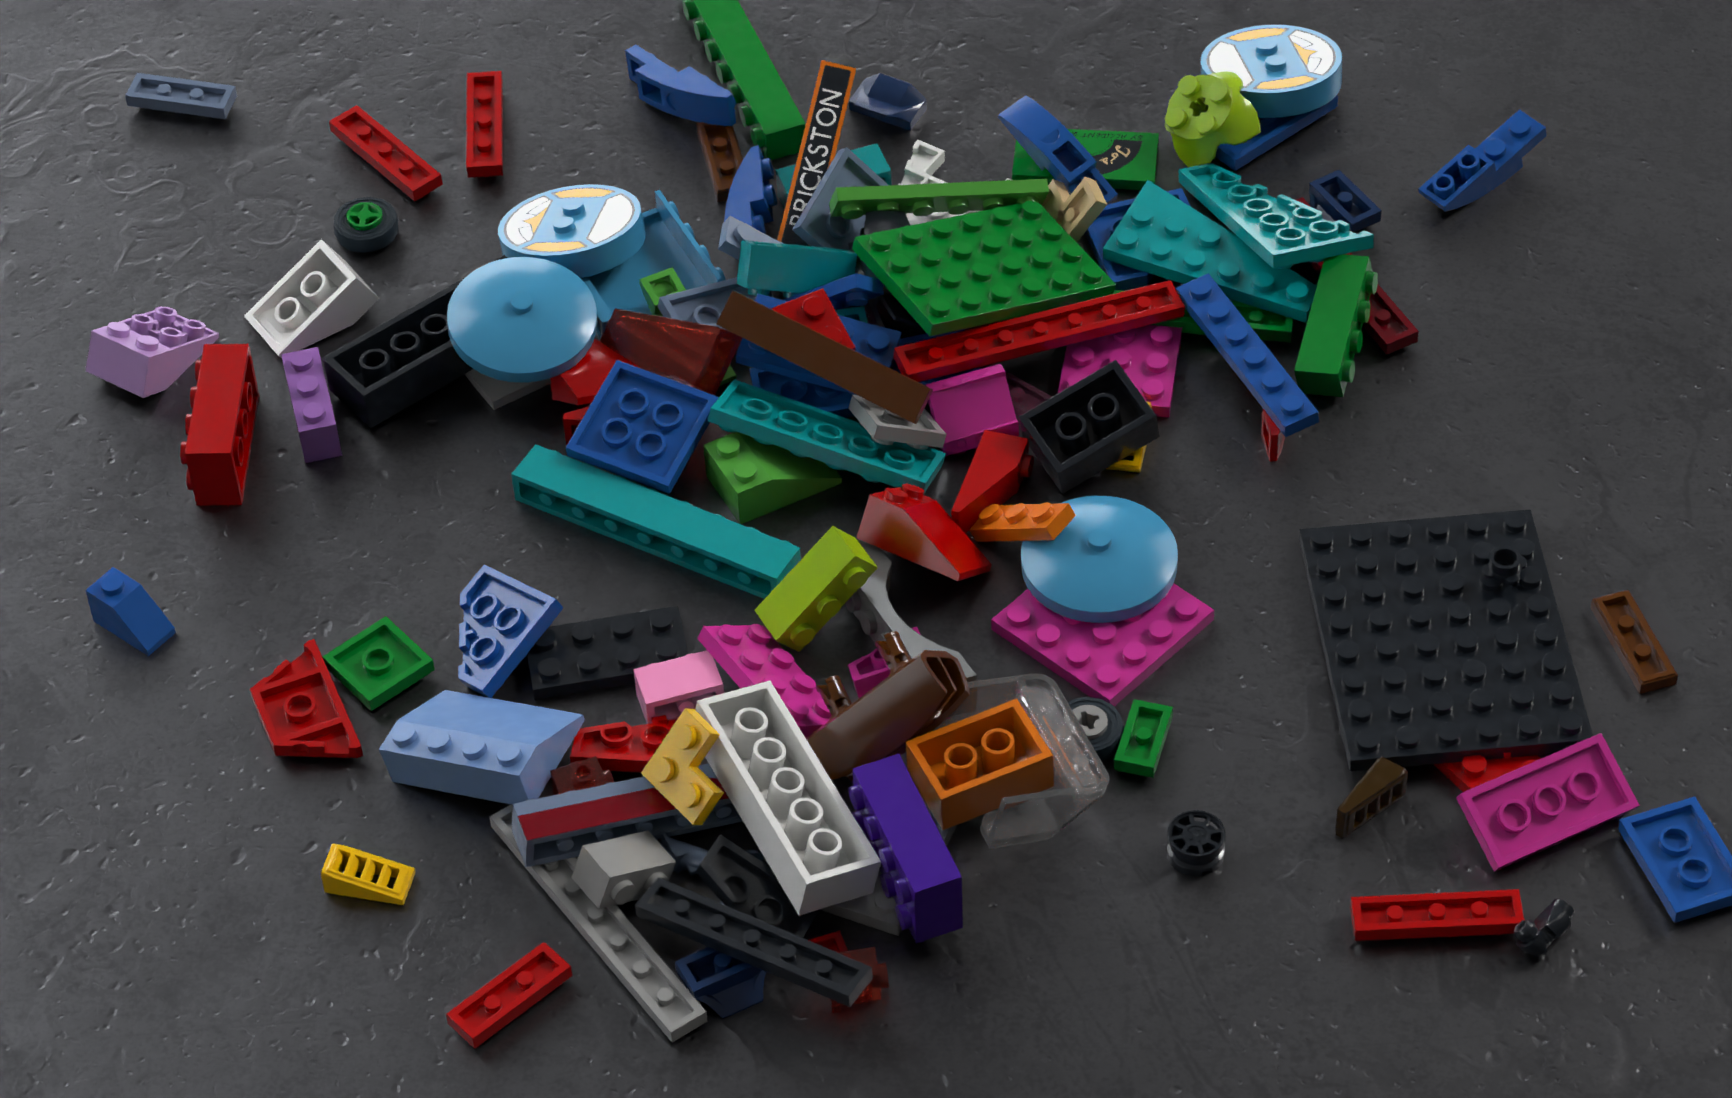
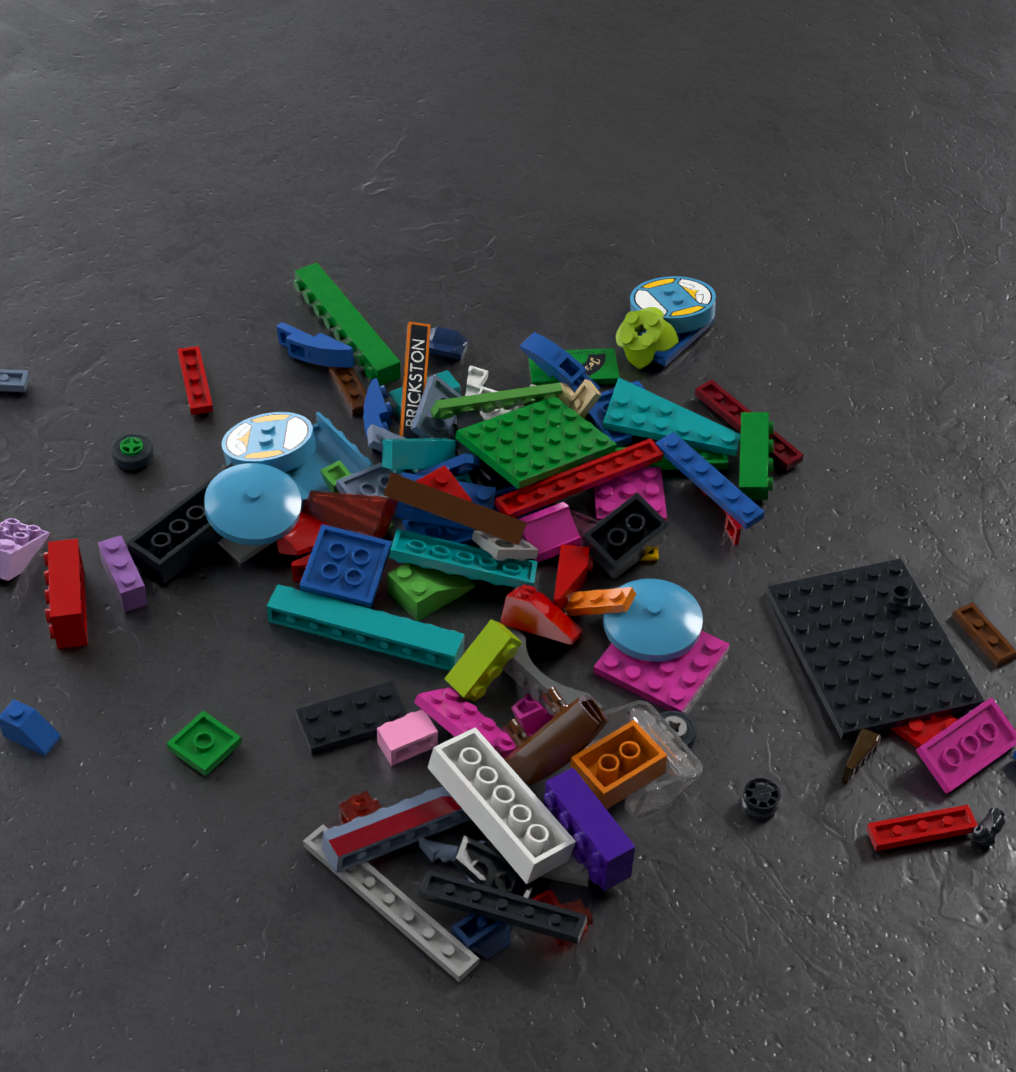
camera: 15 degrees left, 0 degrees up
white slope [244,239,380,358] -> none
red wing [250,639,363,758] -> none
yellow slope [321,844,415,905] -> none
red plate [329,105,443,202] -> none
medium blue slope [379,690,585,805] -> none
red plate [446,942,572,1049] -> none
blue plate [458,564,563,698] -> none
red wing [570,715,677,772] -> none
light grey brick [572,831,676,909] -> none
yellow plate [641,708,724,825] -> none
green plate [1114,699,1173,778] -> none
teal wing [1178,163,1374,269] -> none
dark blue slope [1309,169,1382,232] -> none
blue slope [1418,109,1547,211] -> none

